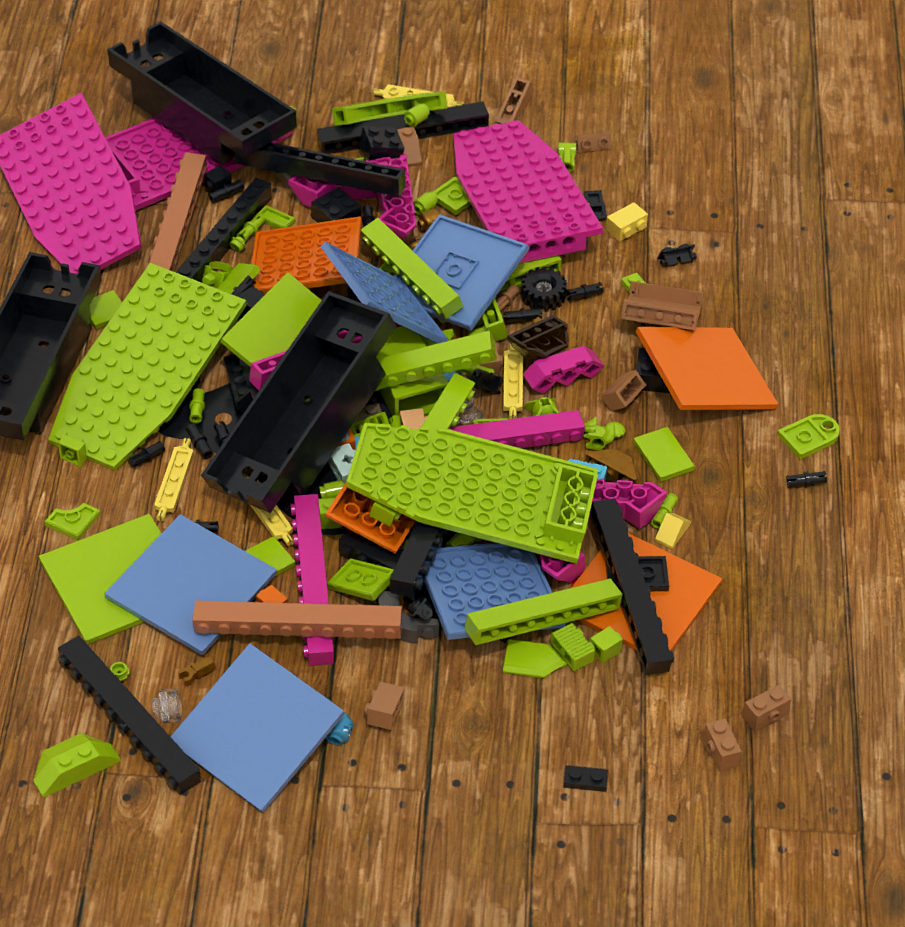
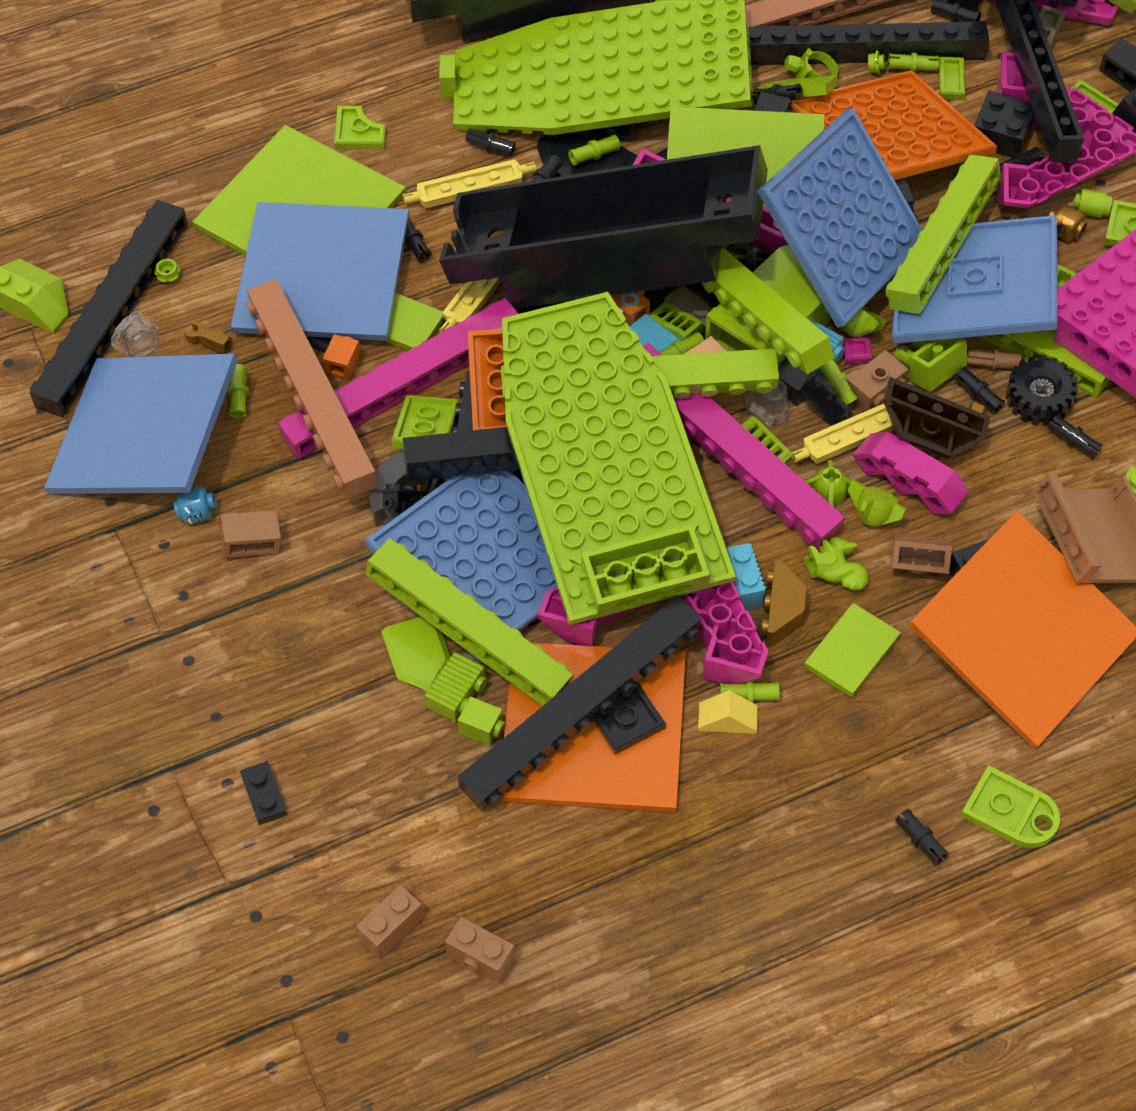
camera: 65 degrees right, 10 degrees up
none -> lime piece [848,480,907,527]

